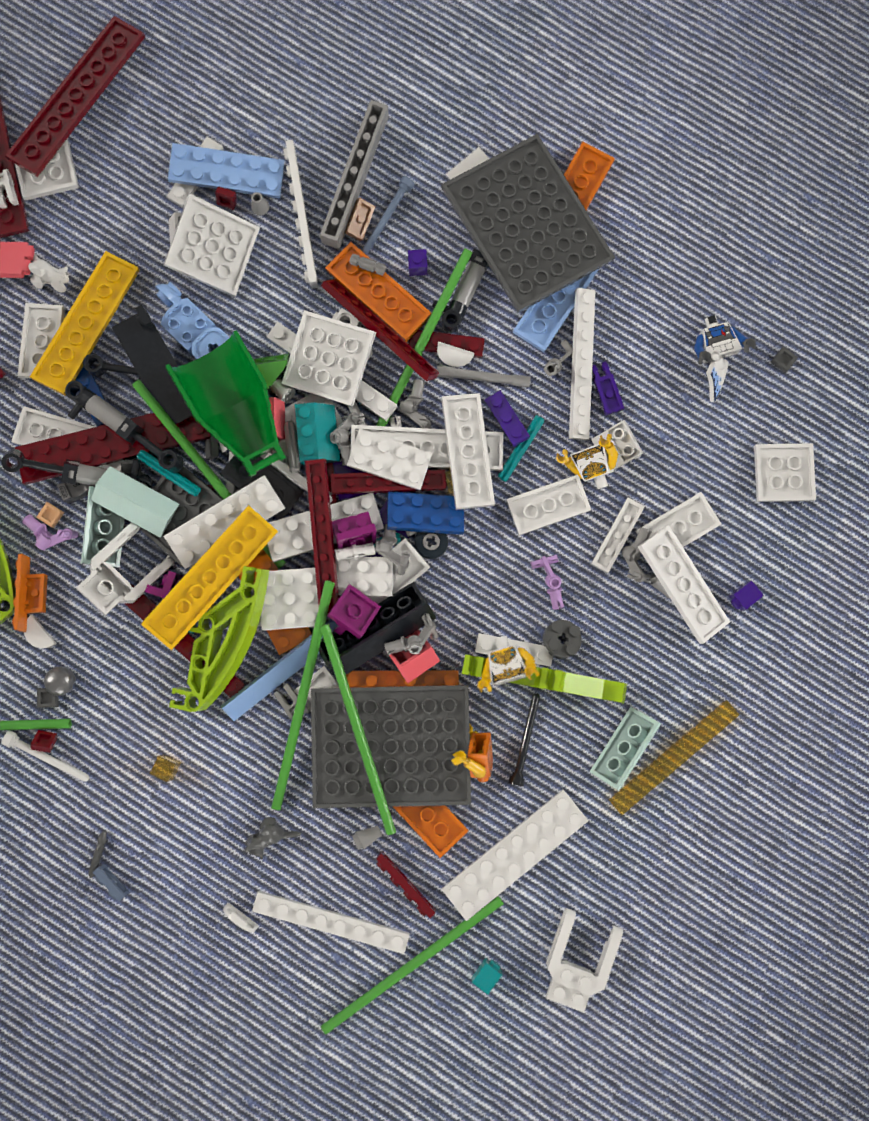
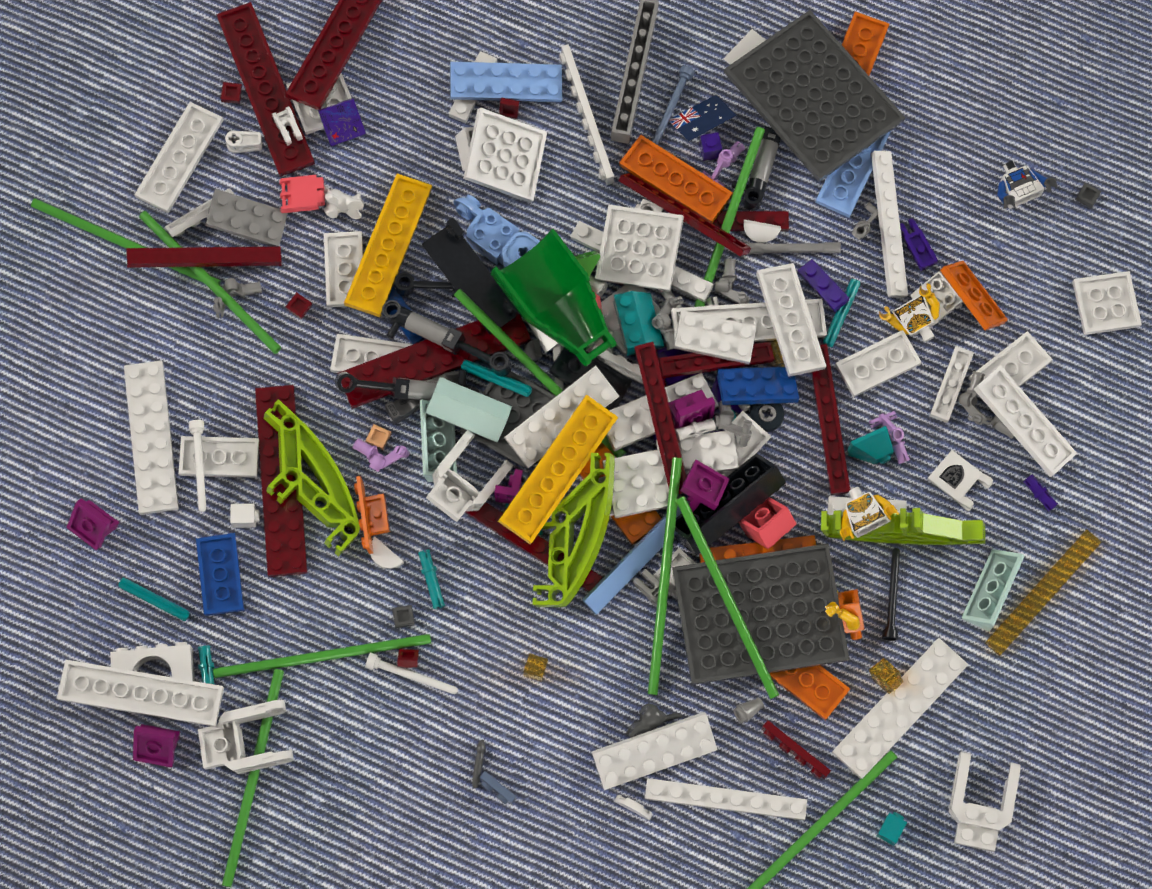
camera: 10 degrees left, 10 degrees down
flat silver hair [44,667,76,696] -> none
light grey cone [251,192,269,216] -> none
light grey axle [284,421,300,473] -> none
medium nougat plate [344,198,375,241] -> none
light grey axle [350,254,386,275] -> none
light grey pin [385,614,439,655] -> none
dark grey plate [542,620,582,659] -> none
white arm [706,350,728,402] -> none
dark purple brick [729,581,764,611] -> none
none -> dark purple tile [318,98,366,146]
none -> teal pin [418,549,445,609]
none -> white plate [592,712,717,790]
none -> dark blue sticker [669,95,737,142]
none -> lavender pin [702,141,745,187]
none -> dark red plate [811,344,850,495]
none -> teal slope [847,426,894,465]
none -> clear yellow brick [869,658,903,694]
none -> white flag [928,450,993,511]
none -> orange tile [940,261,1008,331]
none -> dark purple pin [1023,474,1058,512]

